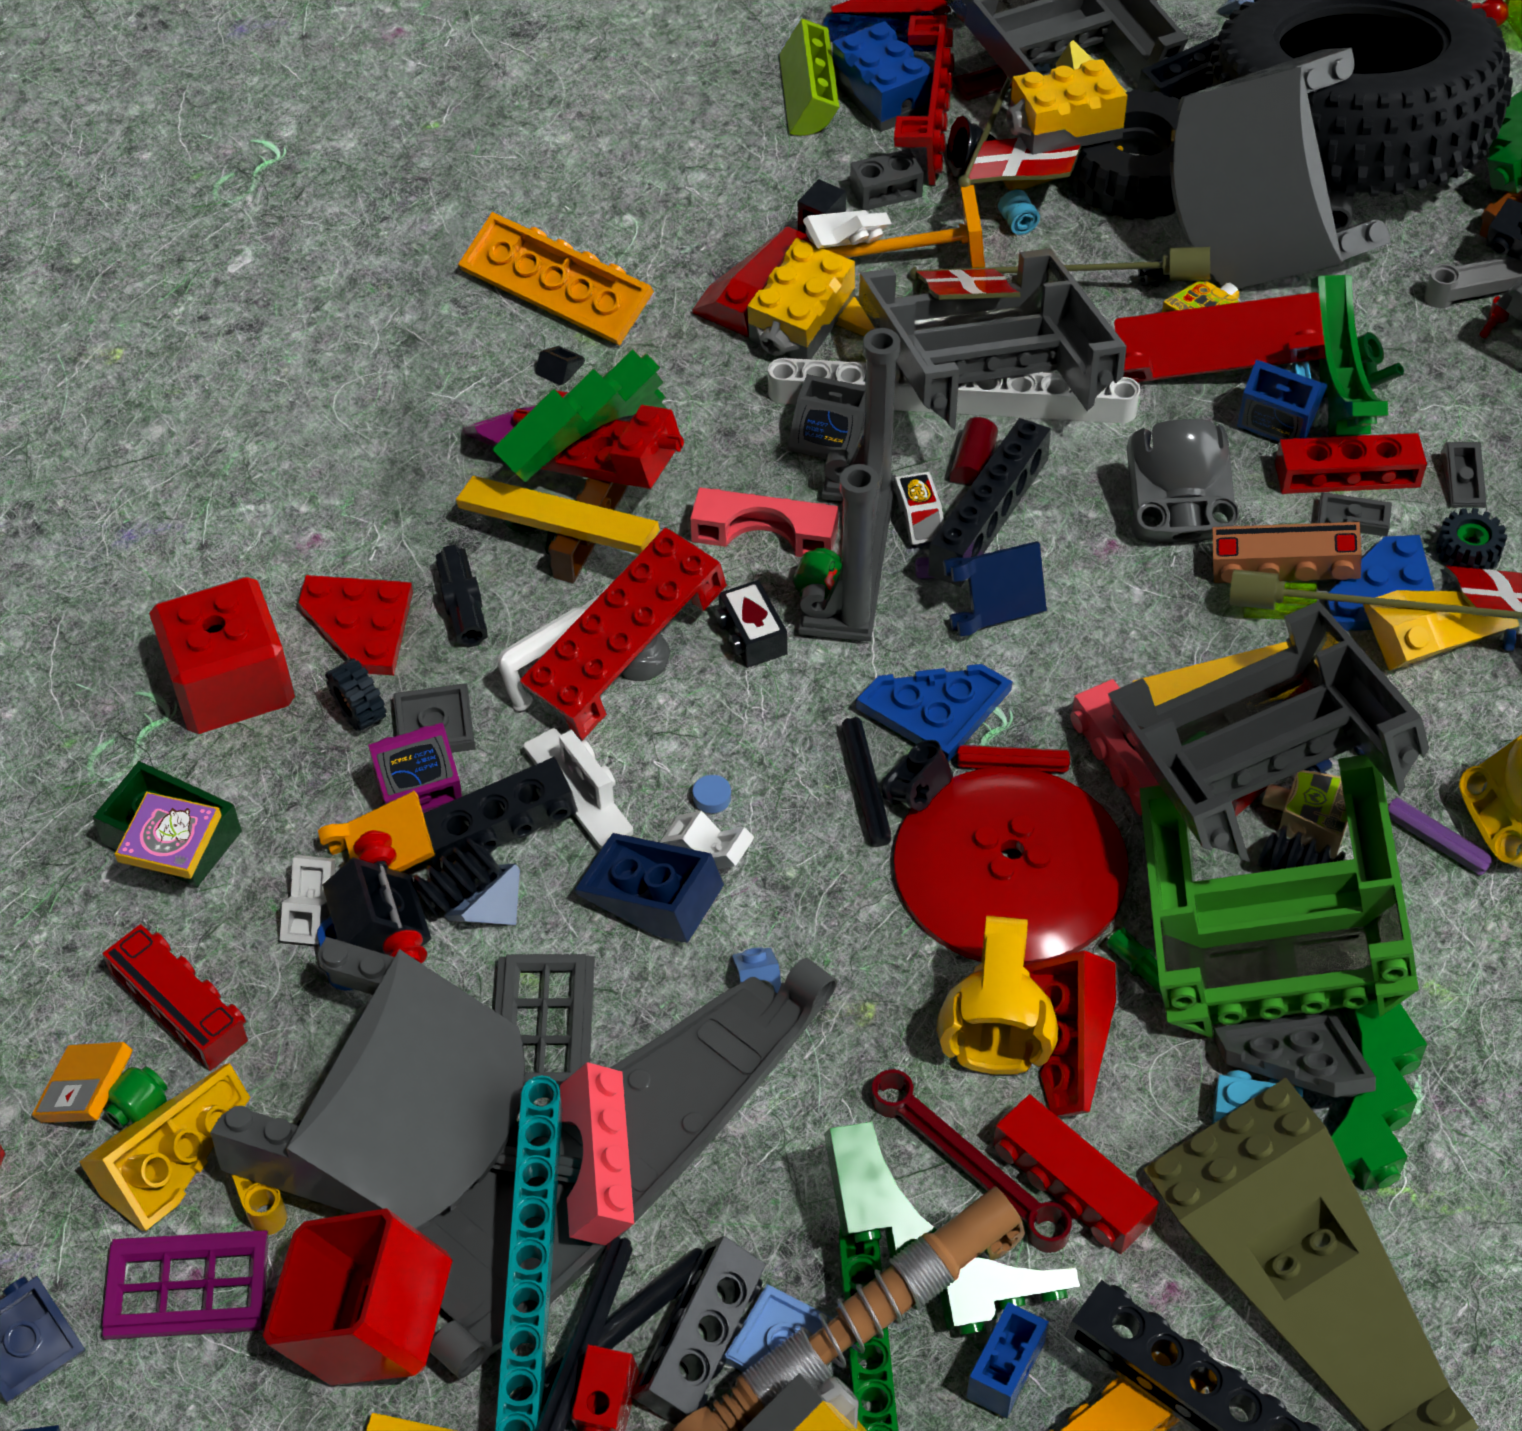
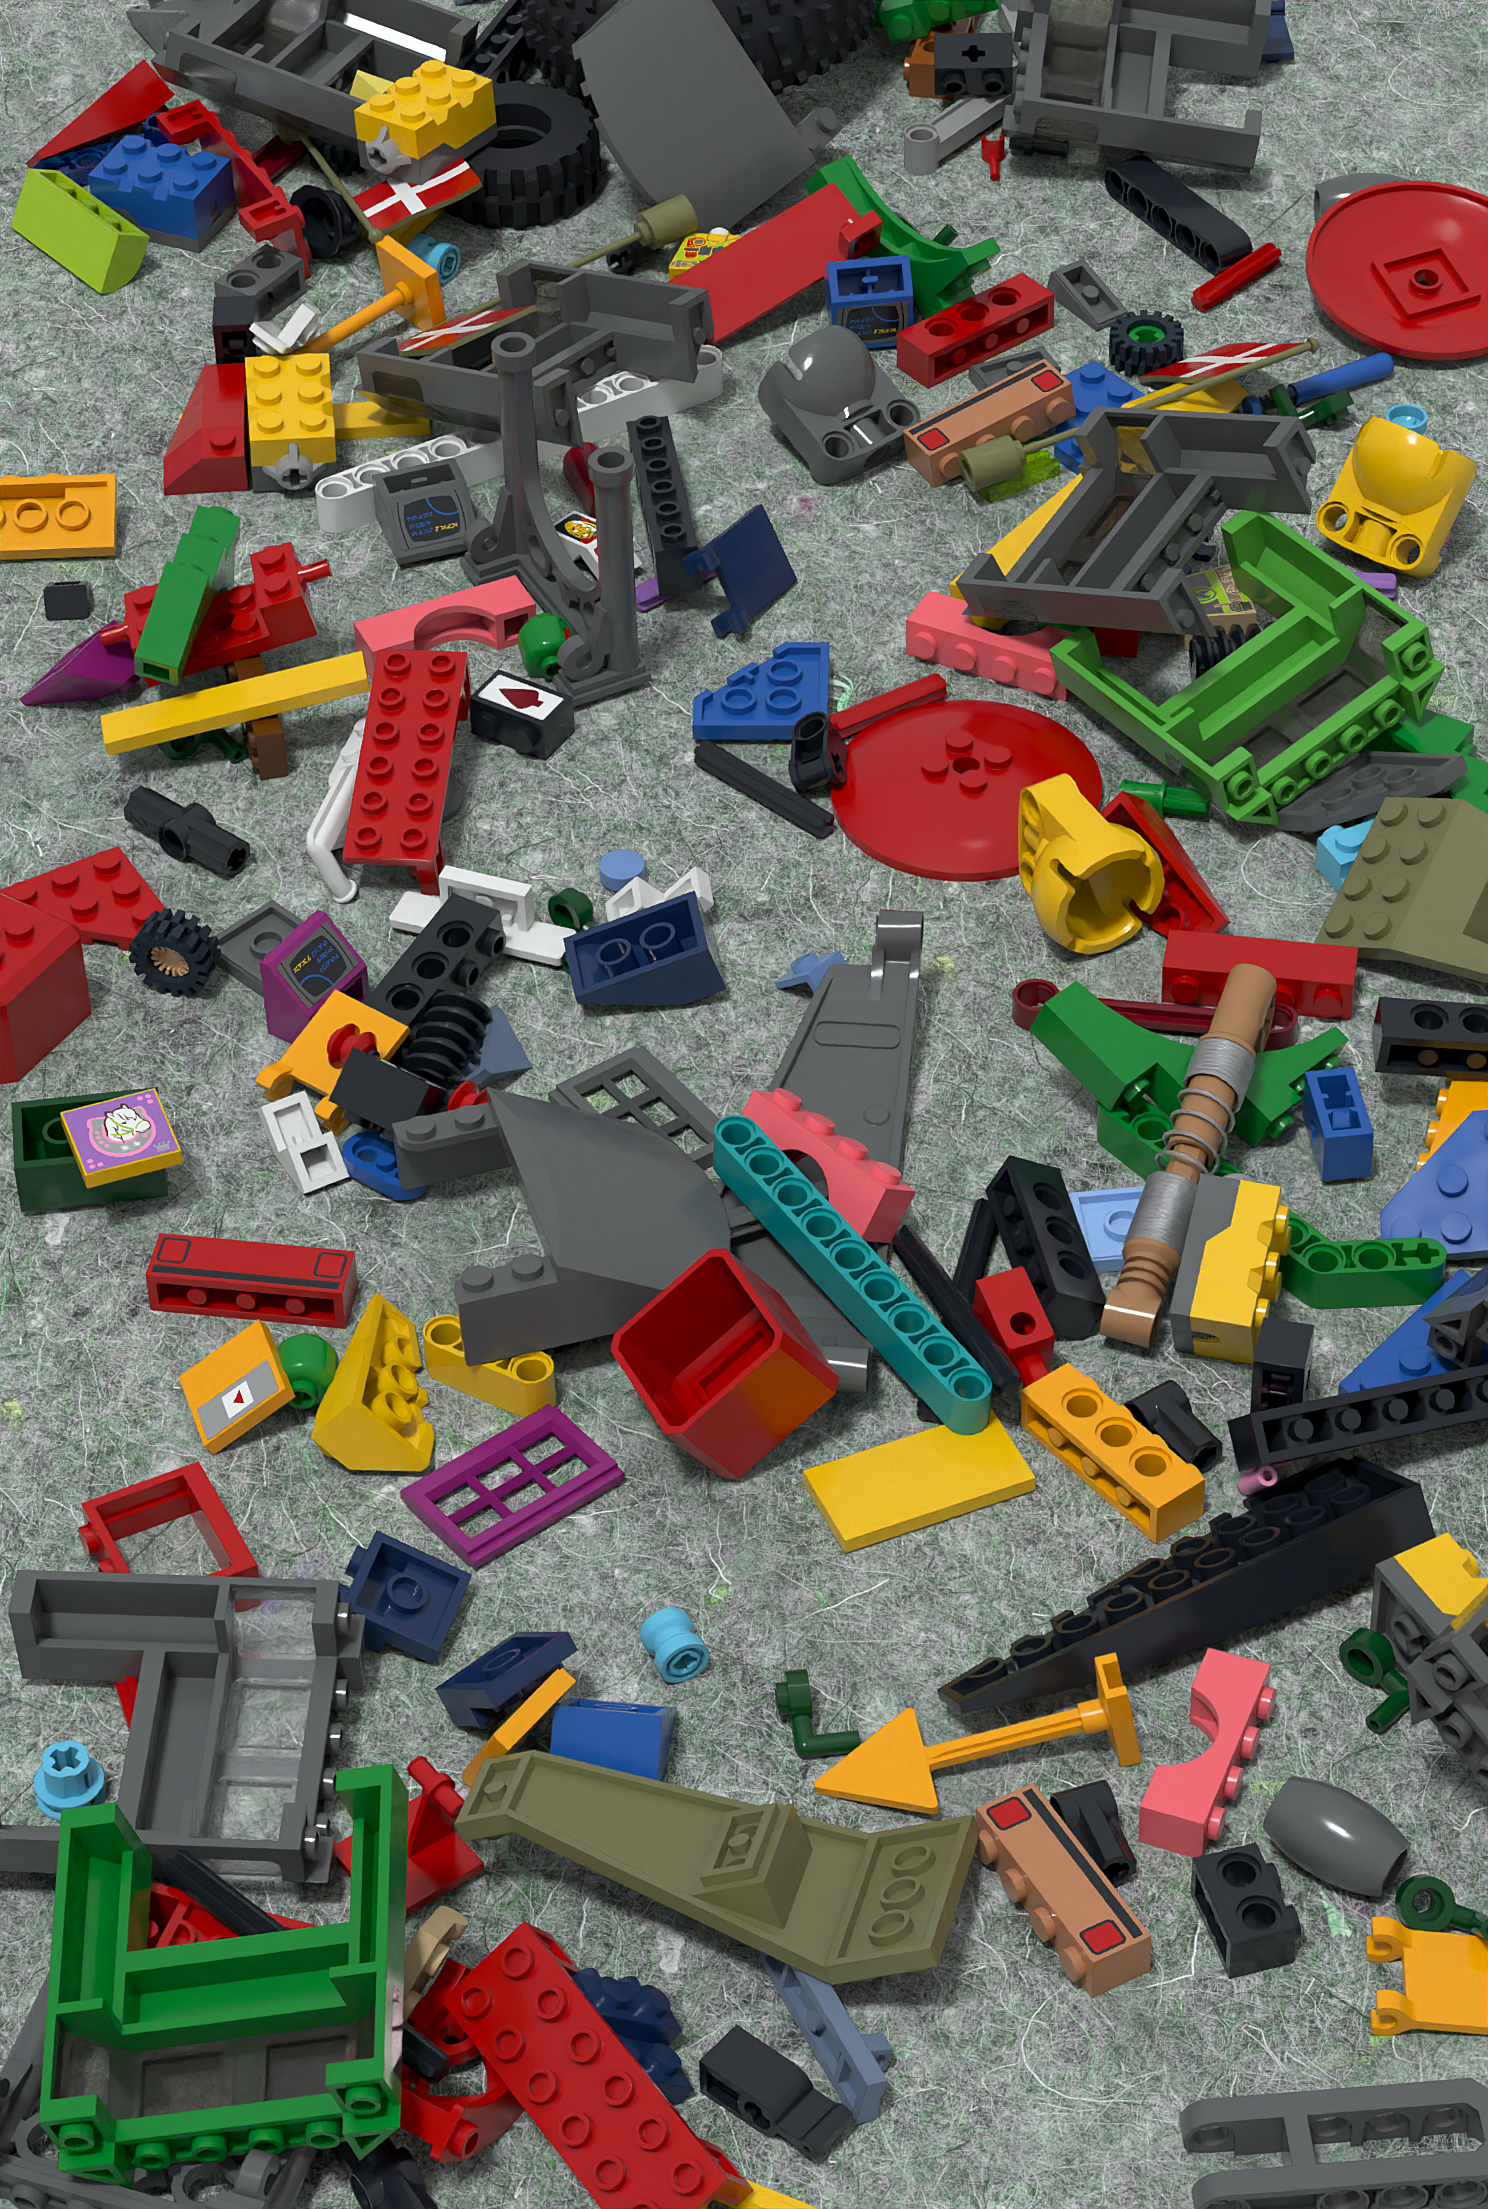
camera: 35 degrees left, 10 degrees down
none -> dark green plate [548,887,596,974]

